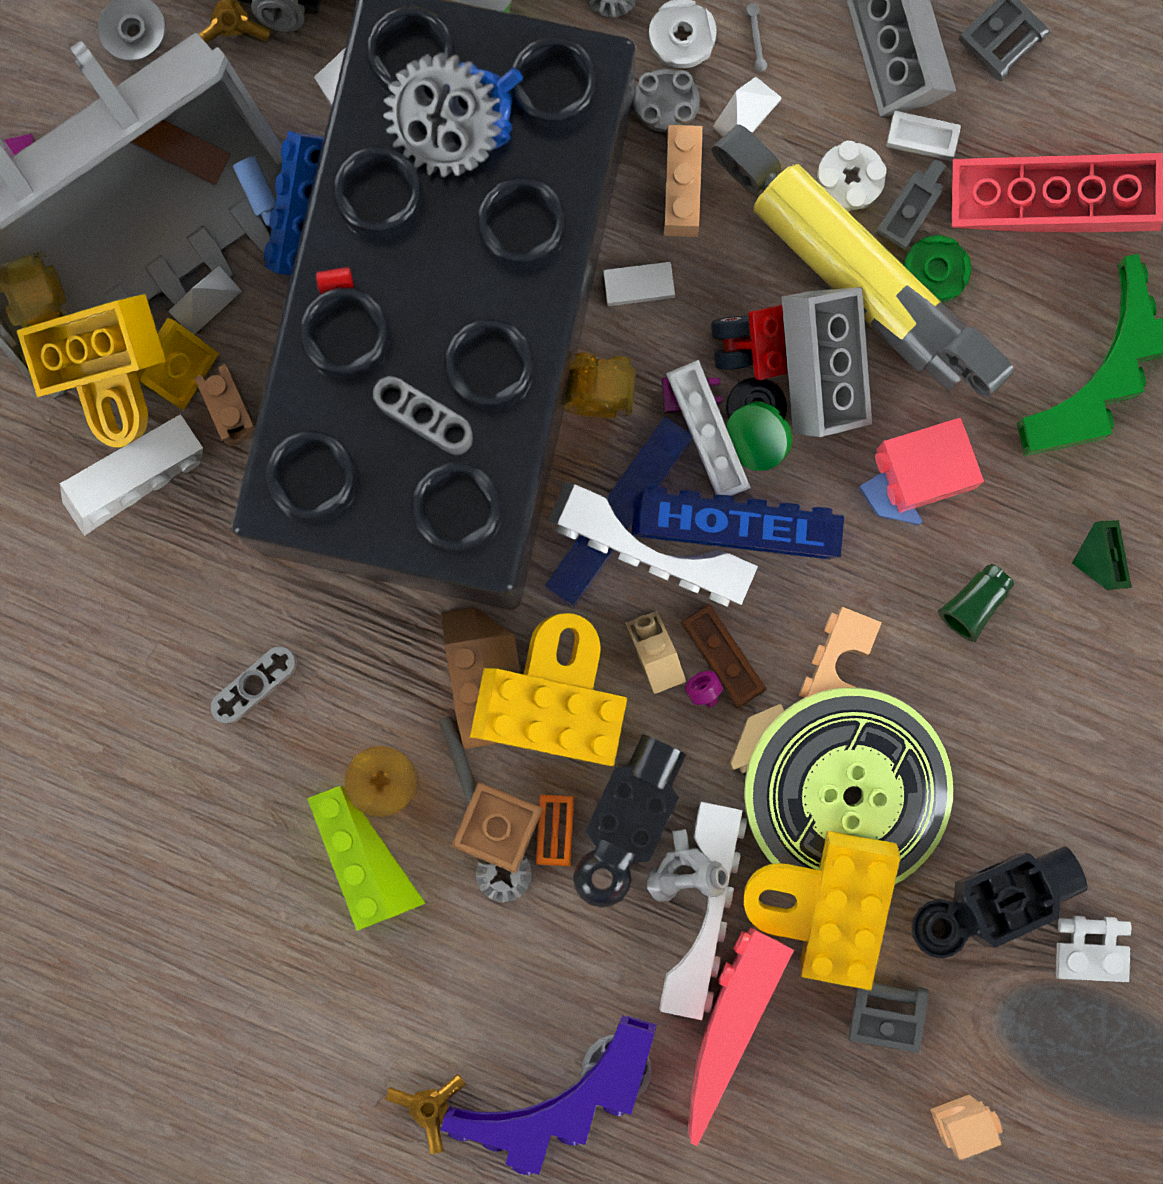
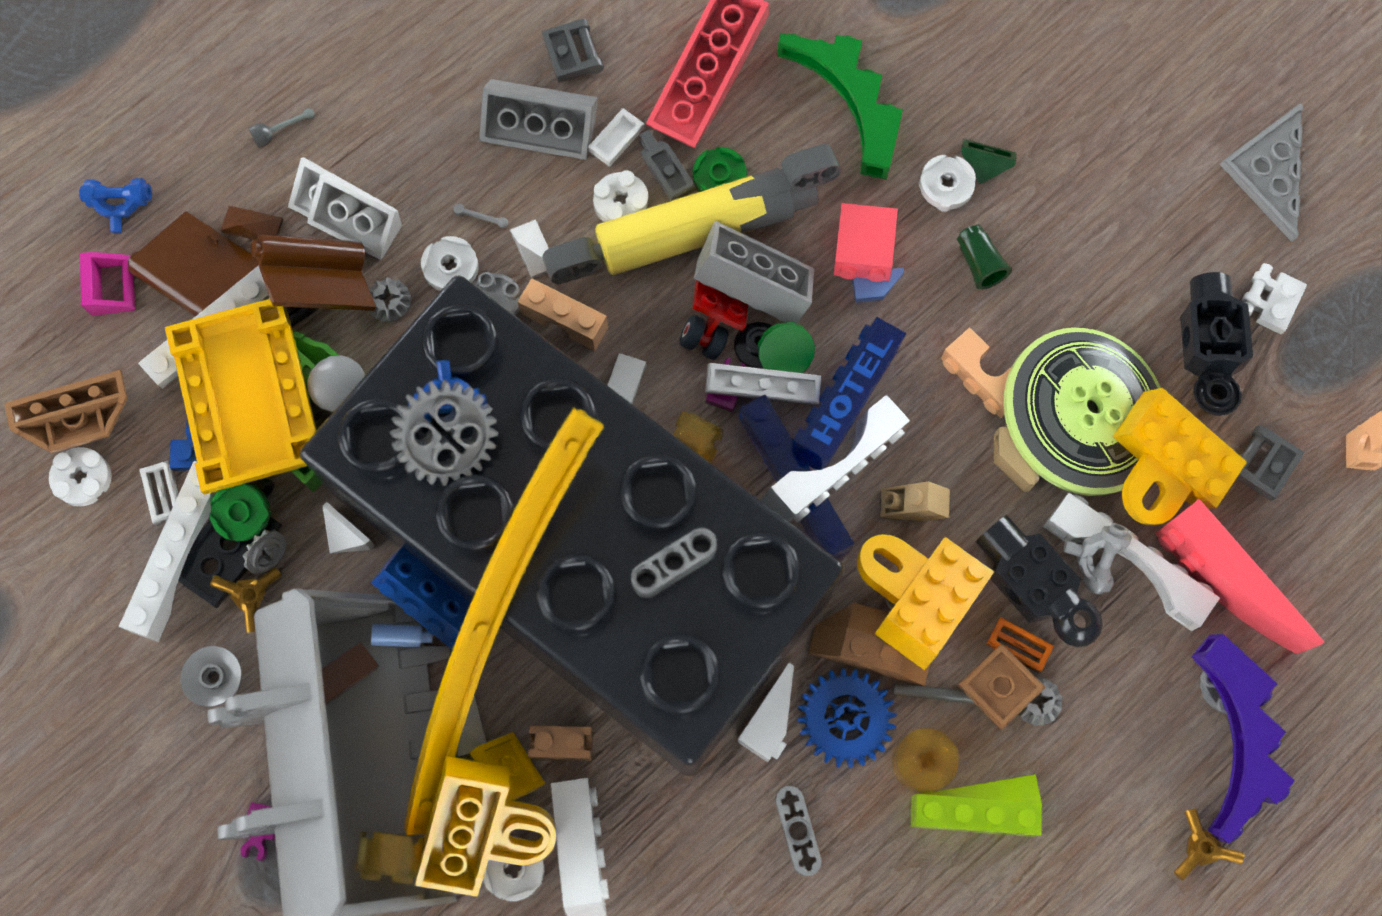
camera: 70 degrees left, 10 degrees down
red hinge [316,267,354,294] -> none
reddish brown tile [680,603,767,709] -> none
magenta tile [685,671,722,708] -> none
none -> yellow piece [404,409,604,835]
none -> white plate [483,837,545,901]
none -> white slope [737,663,794,762]
none -> blue gear [797,667,897,769]
none -> white plate [919,155,976,212]

